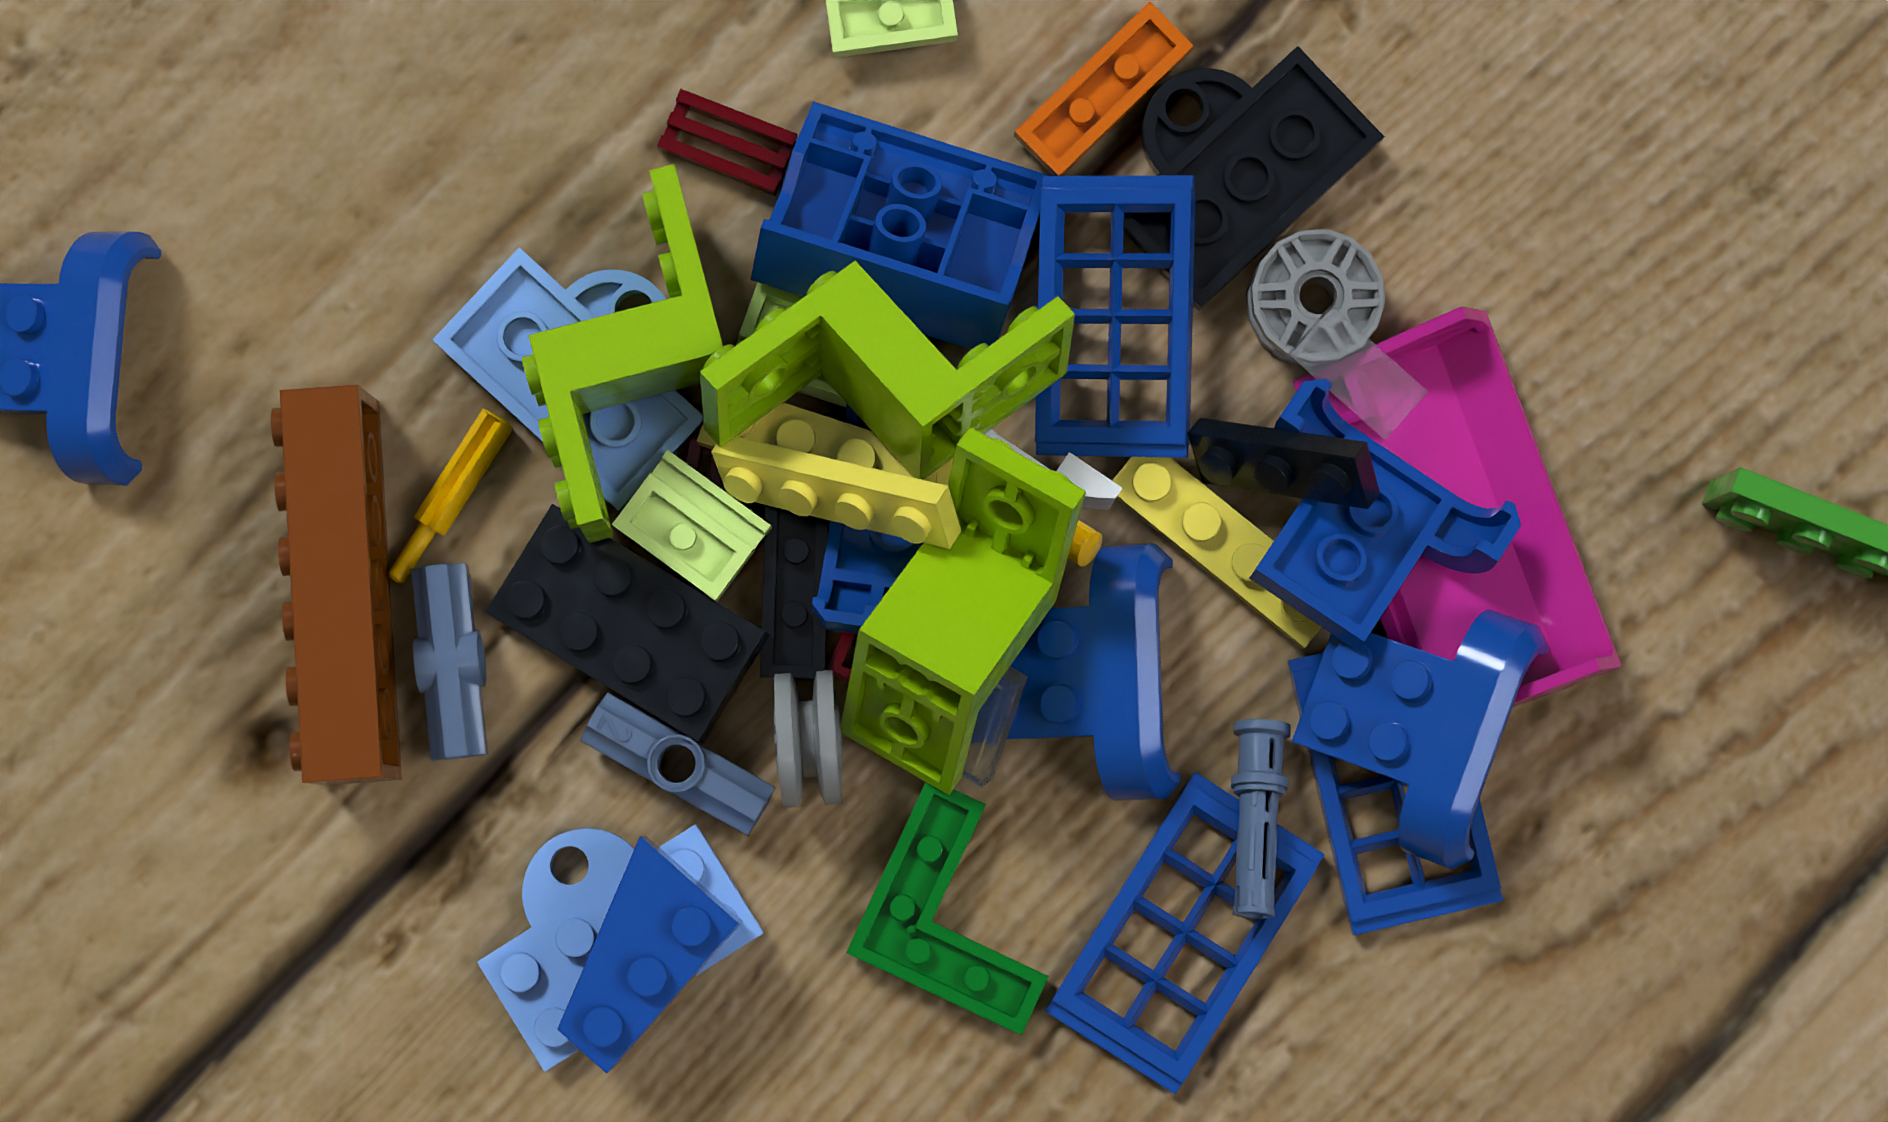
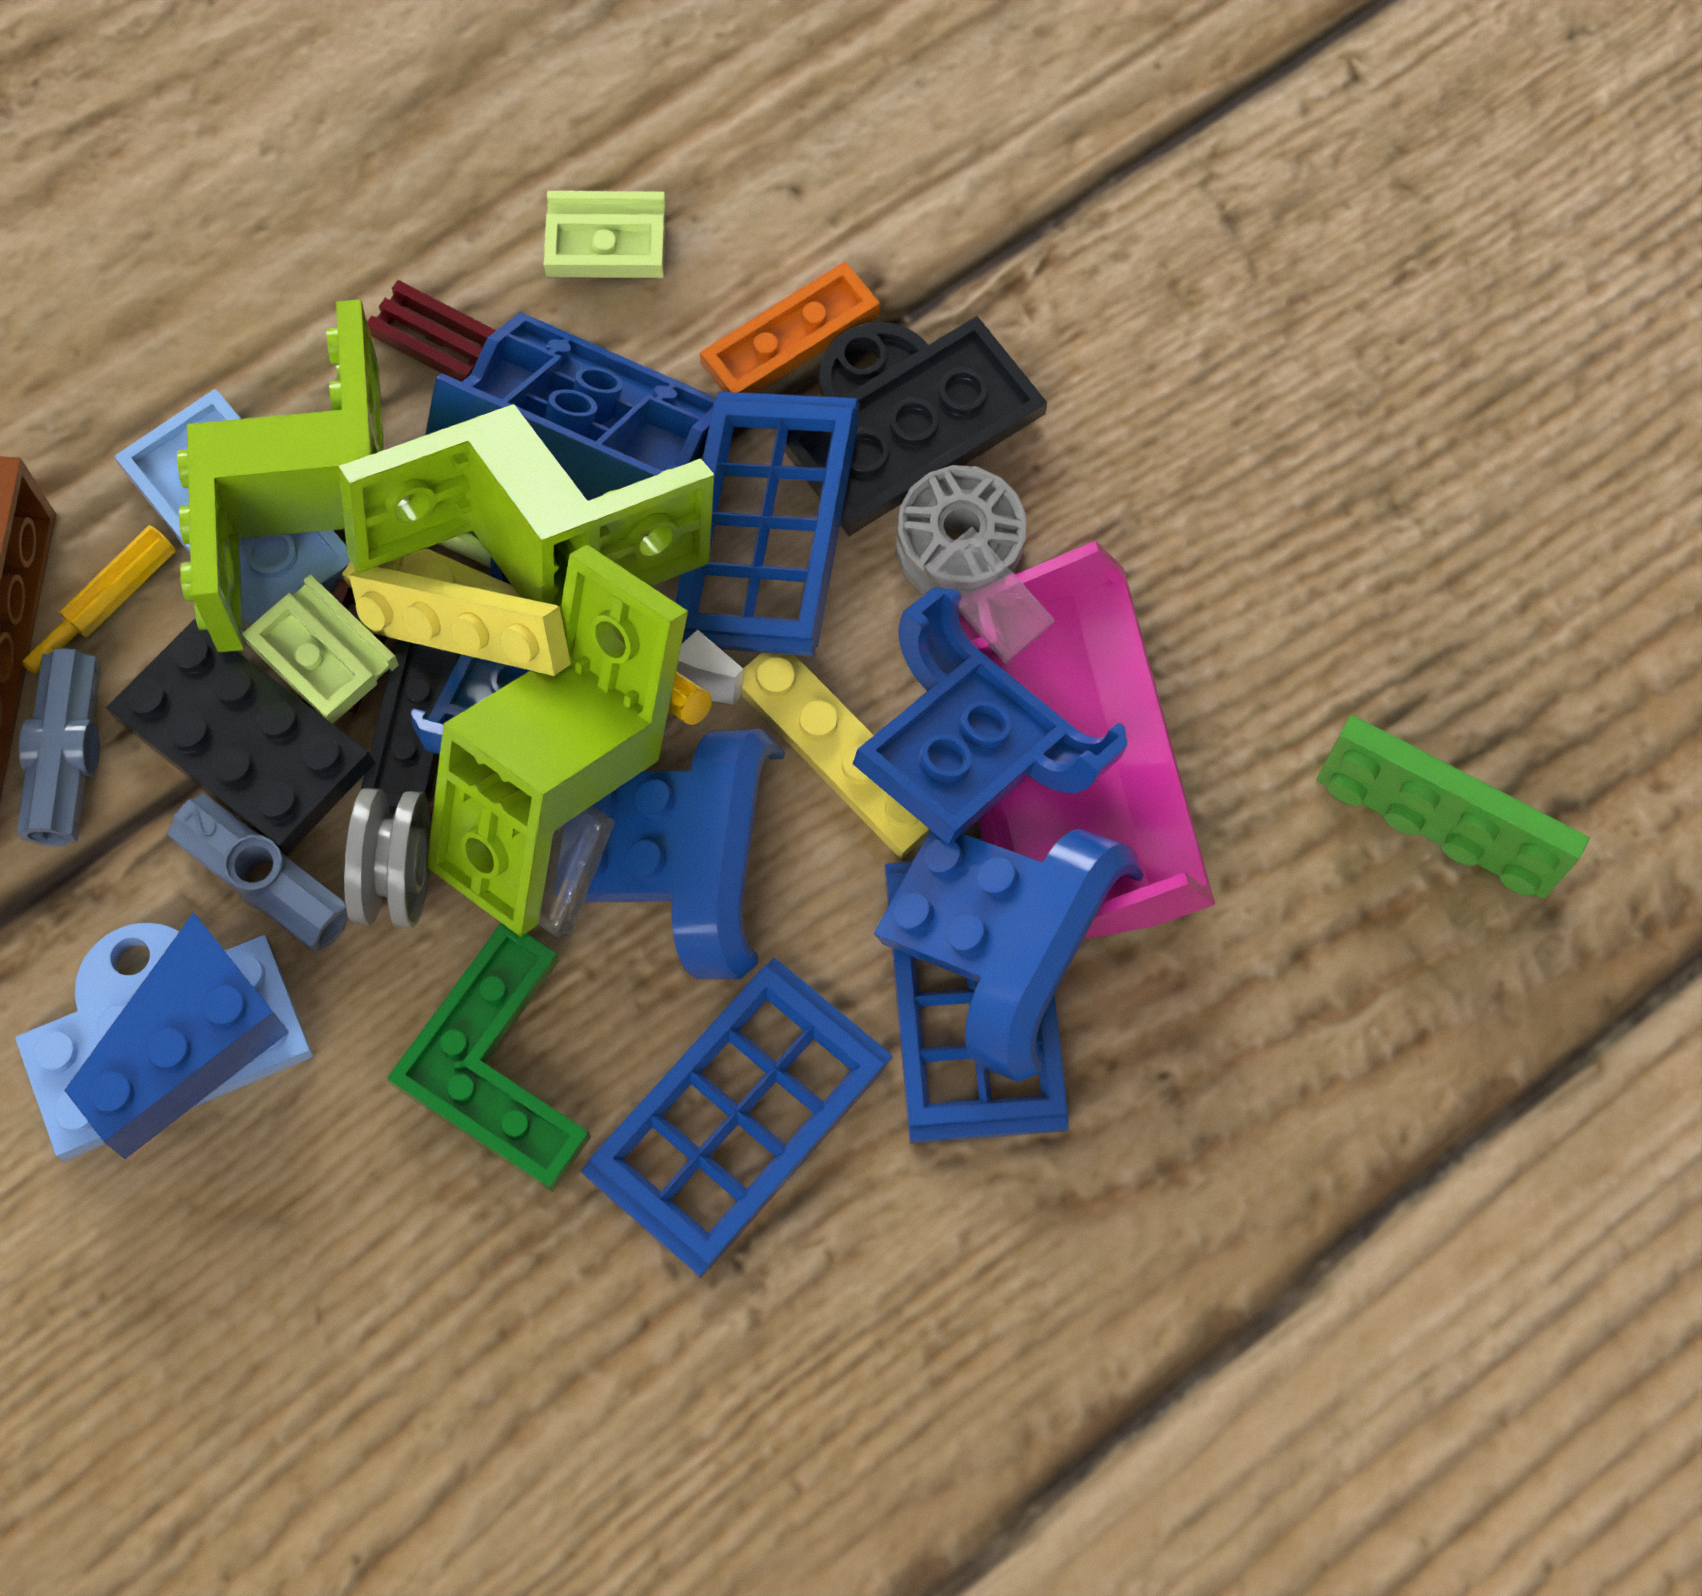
camera: 10 degrees right, 15 degrees down
black plate [1187,418,1380,509] -> none
sand blue pin [1231,719,1291,919] -> none

